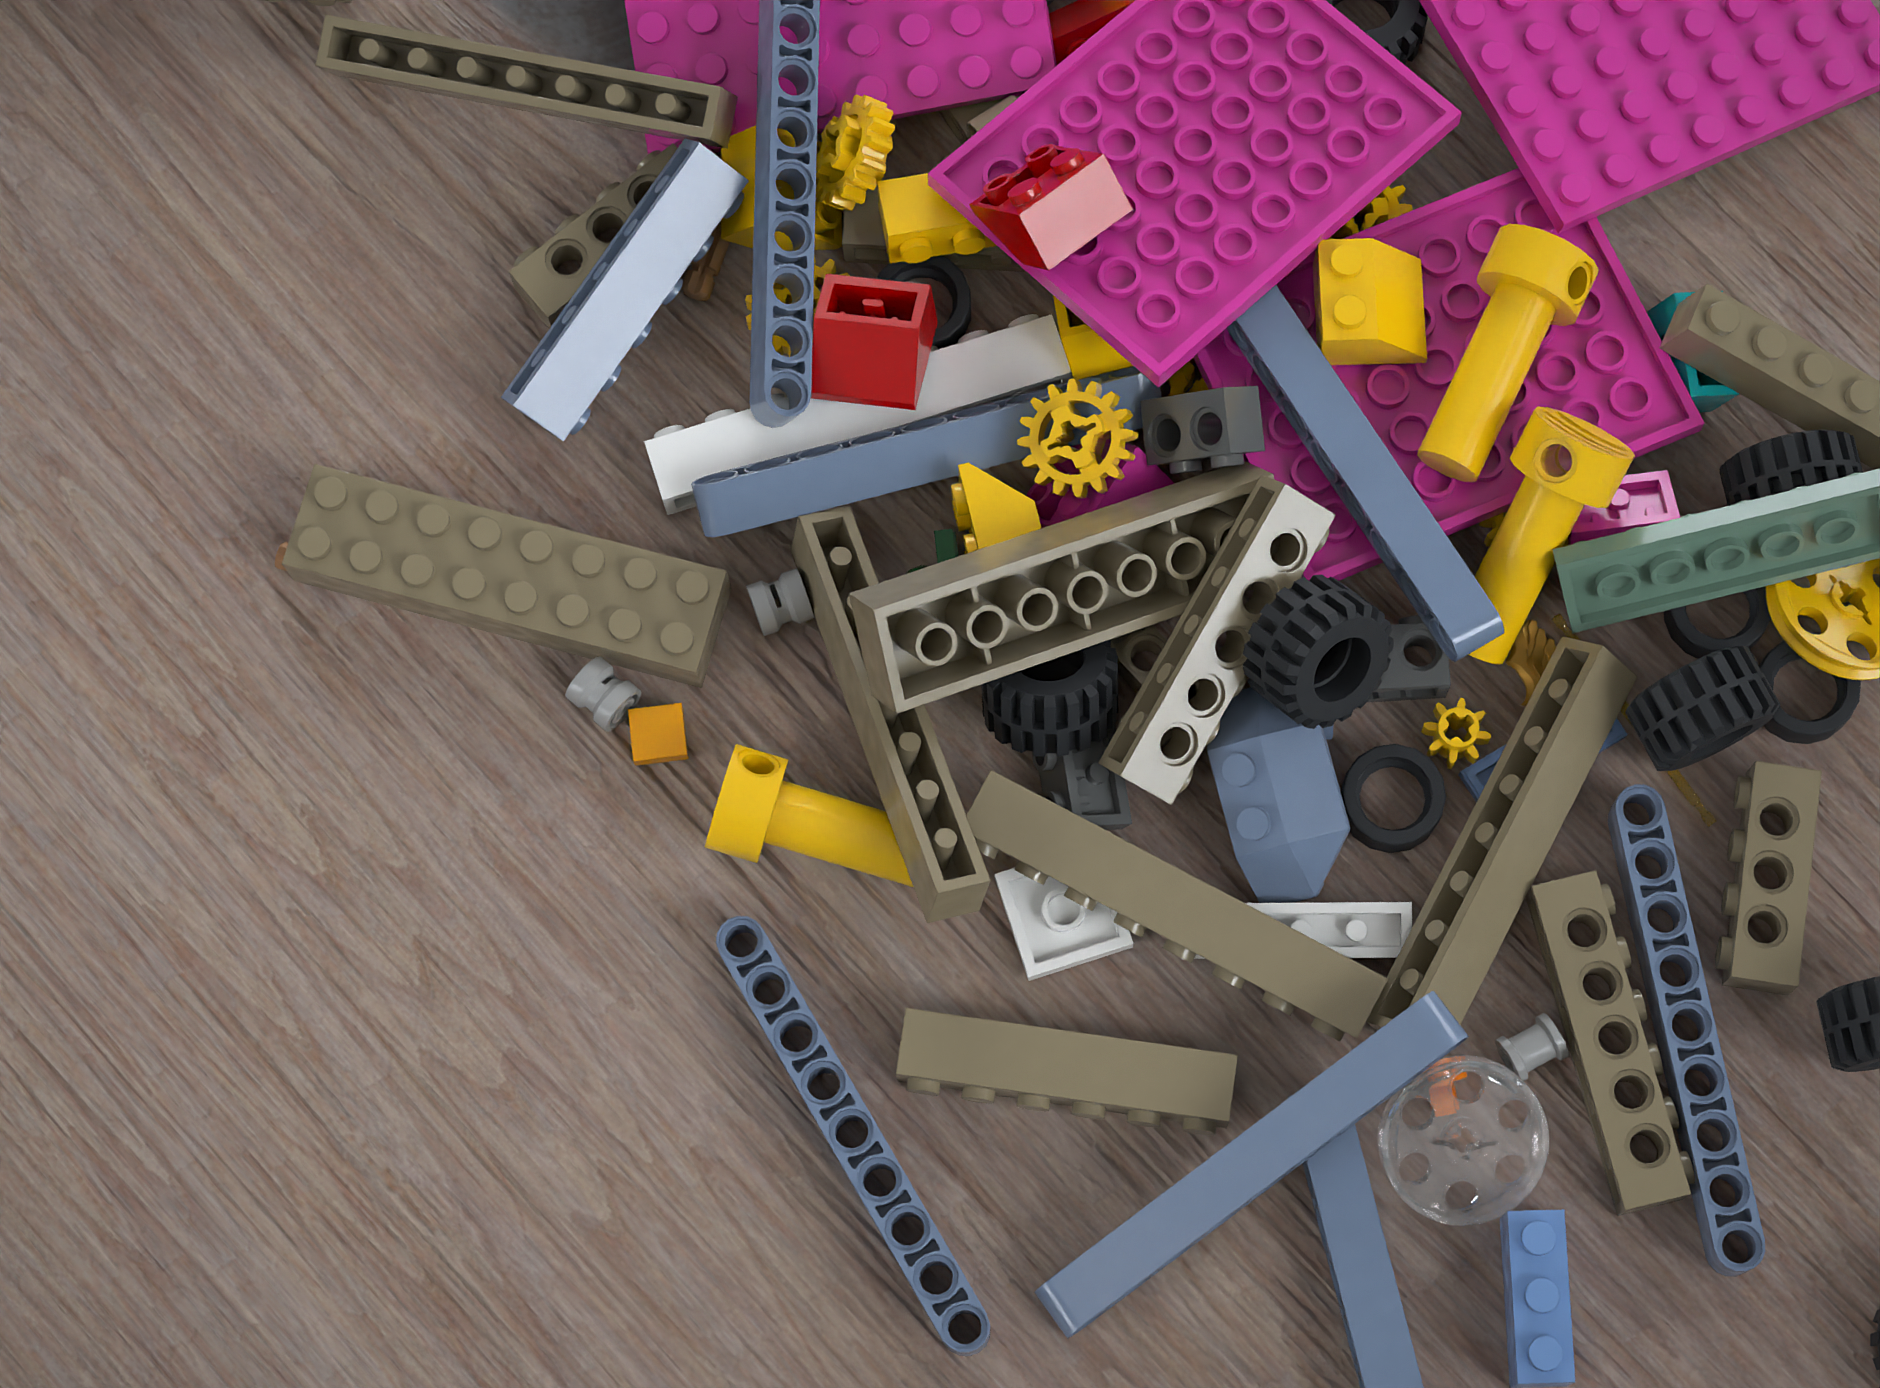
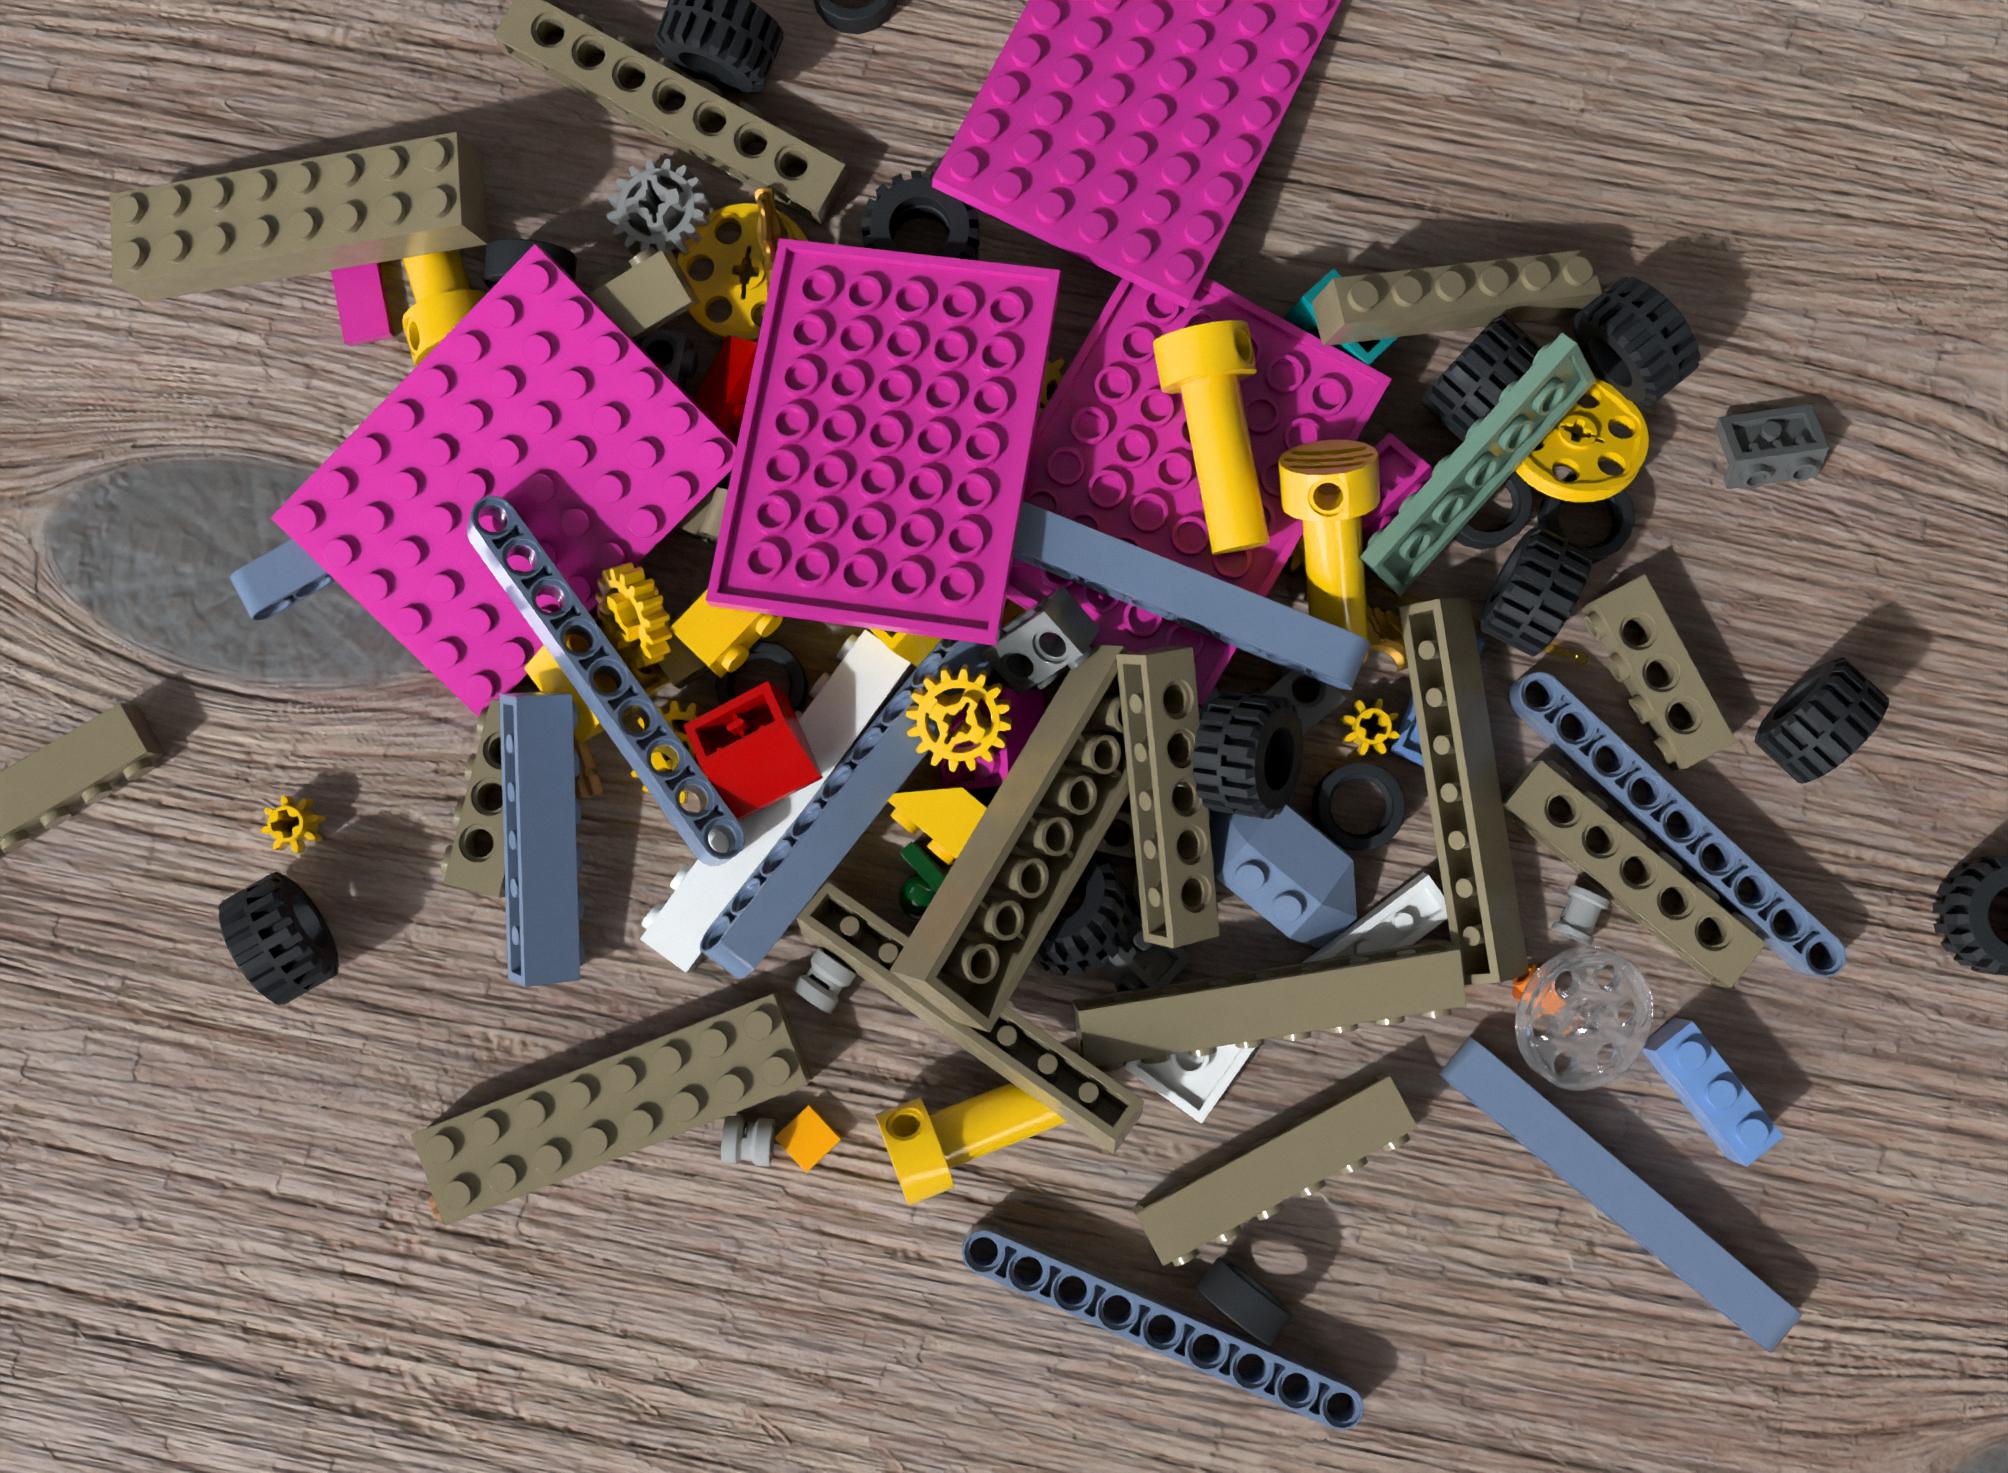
camera: 40 degrees left, 10 degrees up
dark tan brick [315,14,738,149] -> none
slope [969,144,1133,271] -> none
sand blue beam [1034,991,1469,1339] -> none
yellow slope [1313,238,1427,365] -> none
none -> black tyre [218,872,339,1005]
none -> yellow gear [260,795,326,853]
none -> black tyre [1197,1256,1293,1345]

